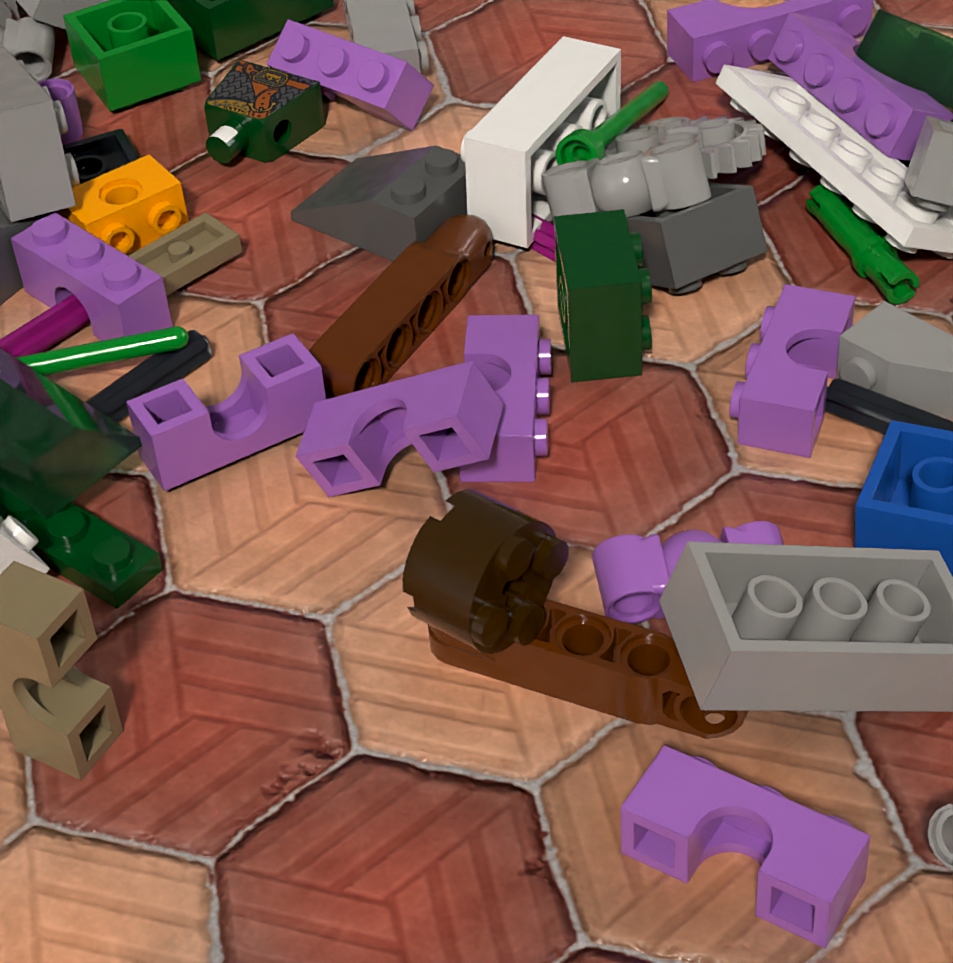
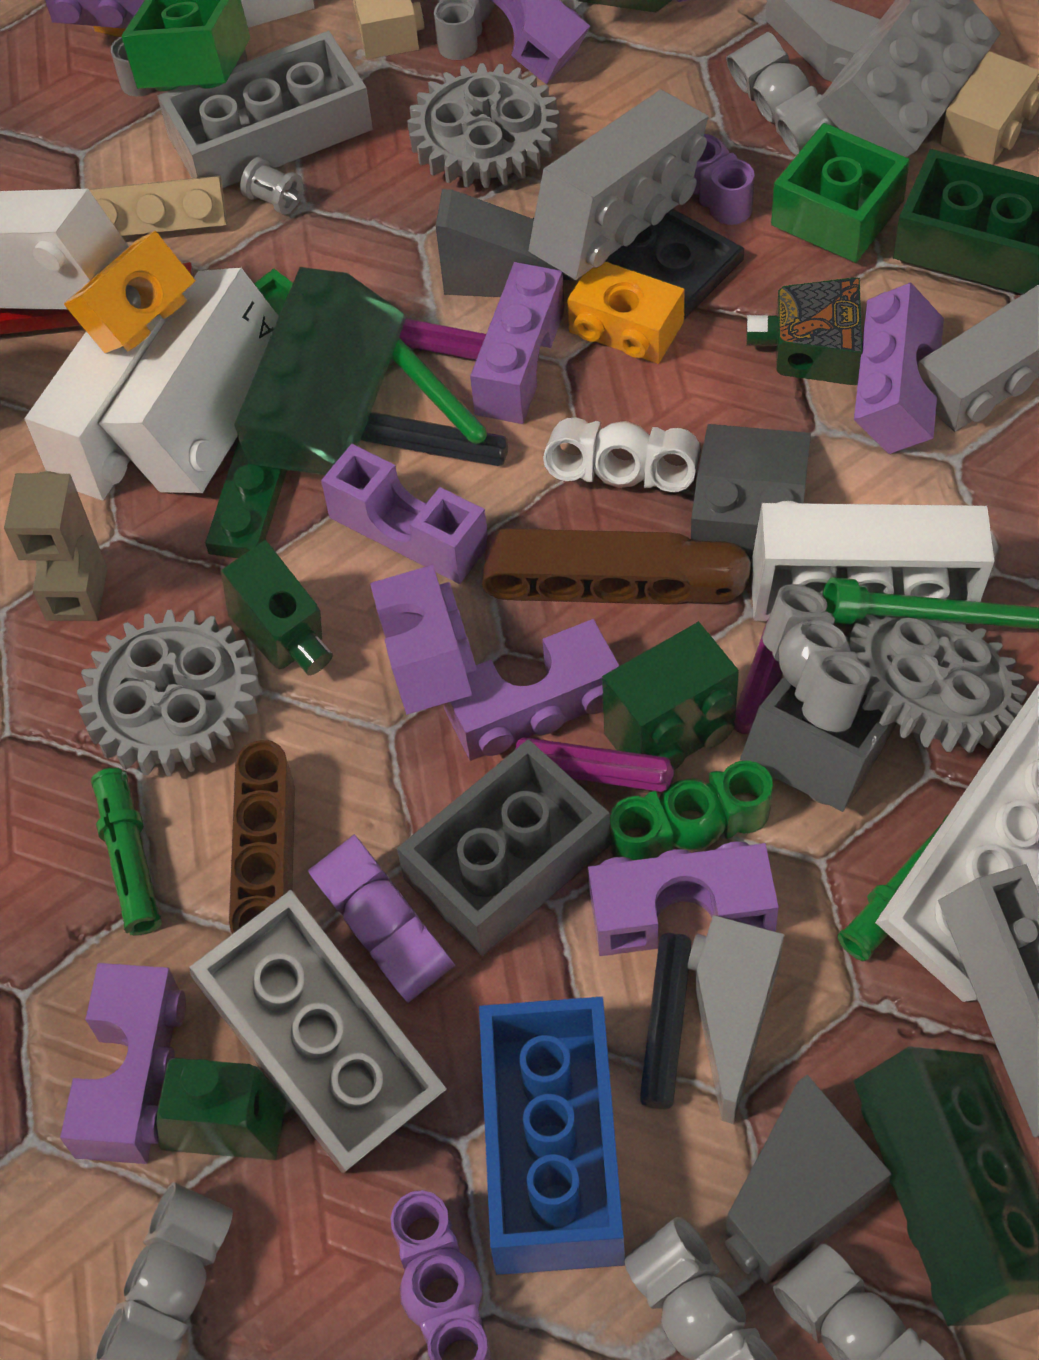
camera: 65 degrees right, 15 degrees up
dark tan plate [128,212,242,296] -> none
dark brown brick [402,489,569,654] -> none
none -> light grey gear [77,609,260,776]
none -> green pin [91,768,162,936]
none -> dark green torso [157,1058,286,1160]
none -> dark green torso [221,540,333,676]
none -> dark grey brick [397,739,611,956]
none -> magenta axle [515,737,674,792]
none -> white piece [543,417,701,492]
none -> green piece [610,760,773,861]

